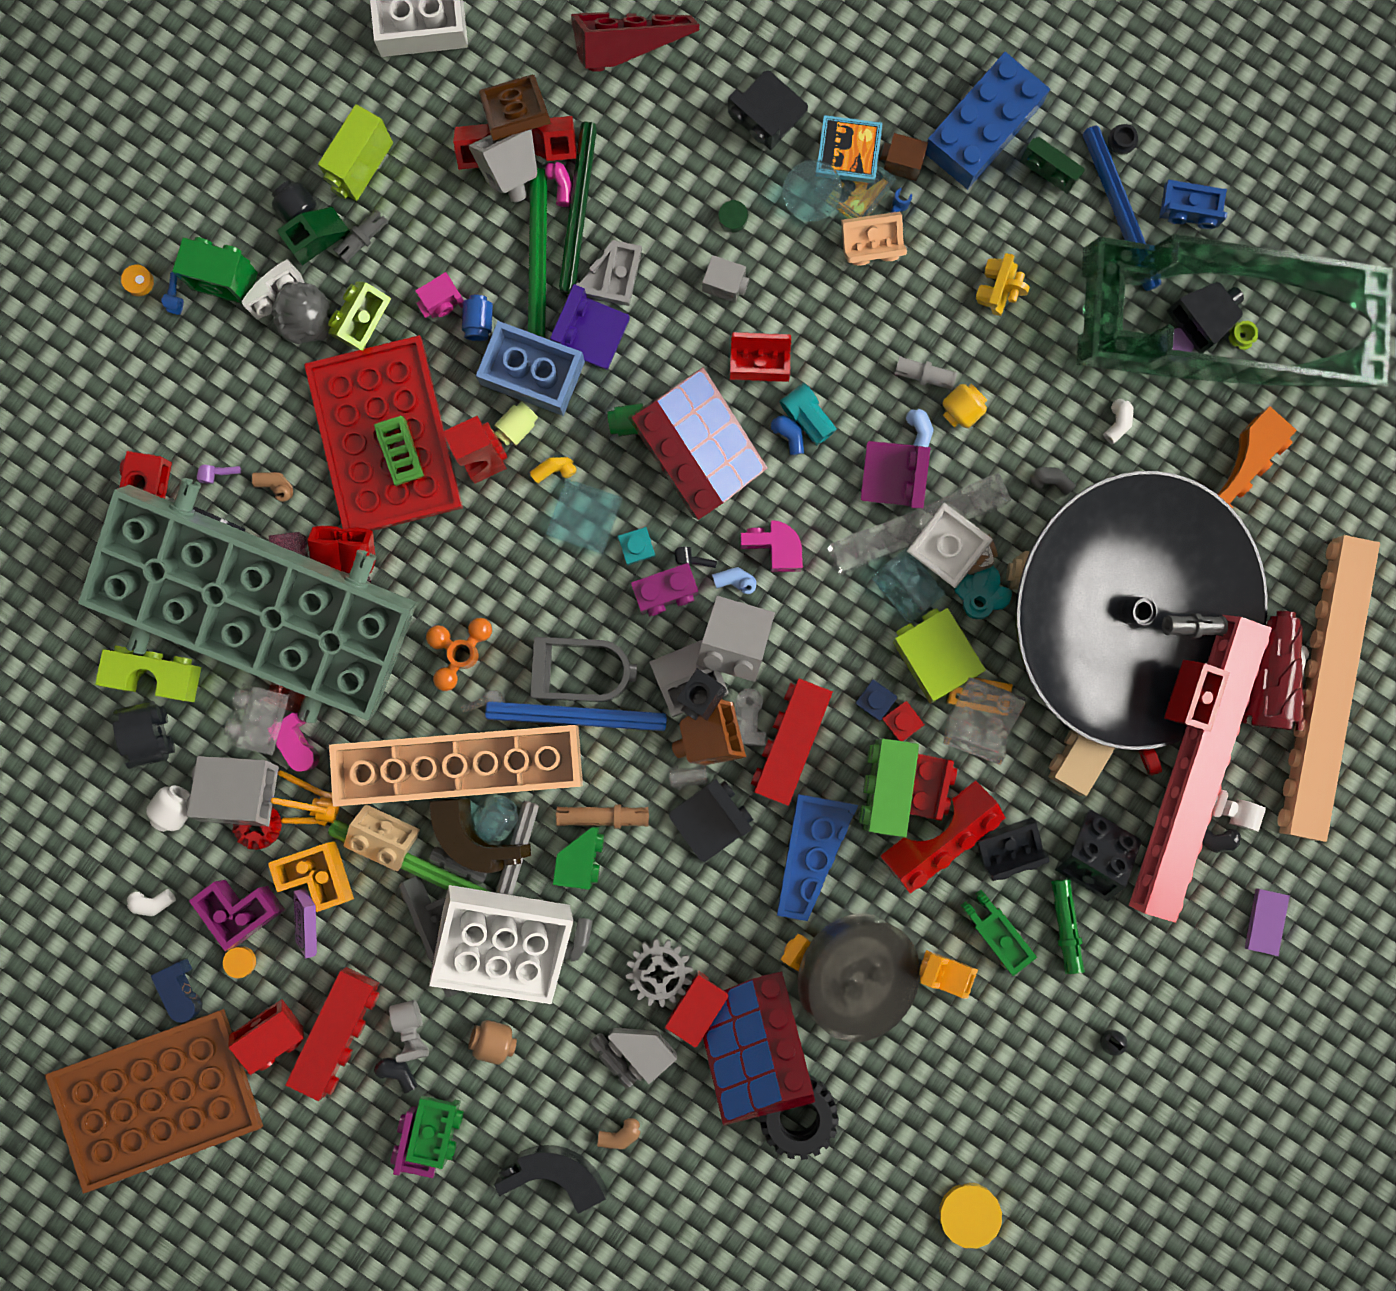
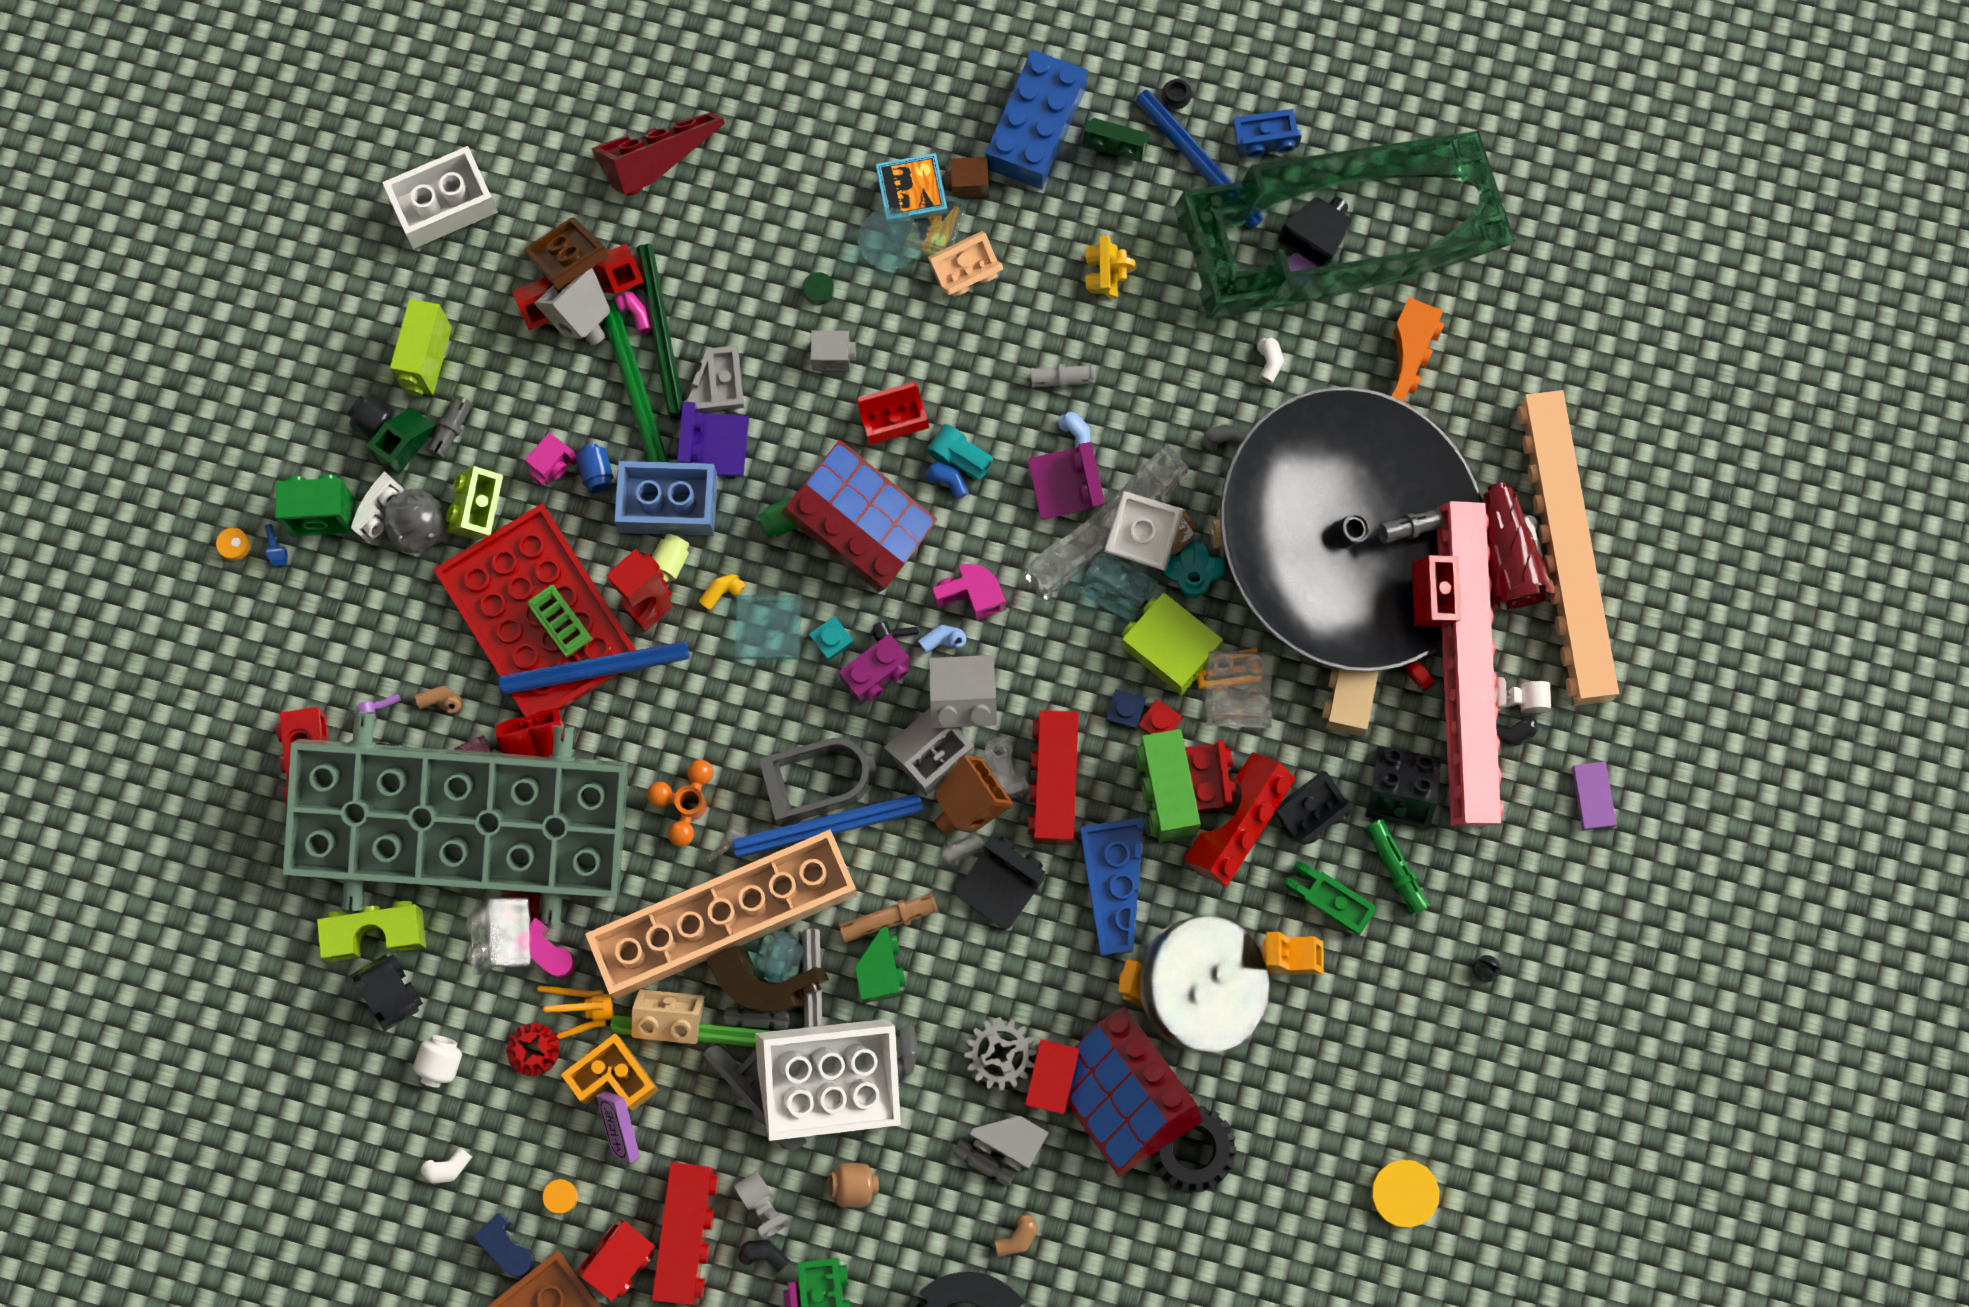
camera: 20 degrees left, 10 degrees down
light grey brick [186,756,279,827] -> none
magenta brick [189,879,285,951] -> none
black brick [676,668,727,720] -> none
black bracket [728,71,808,151] -> none
blue hand [890,188,912,213] -> none
yellow head [942,383,988,428] -> none
lime plate [1228,321,1258,350] -> none
none -> blue axle [498,641,690,695]

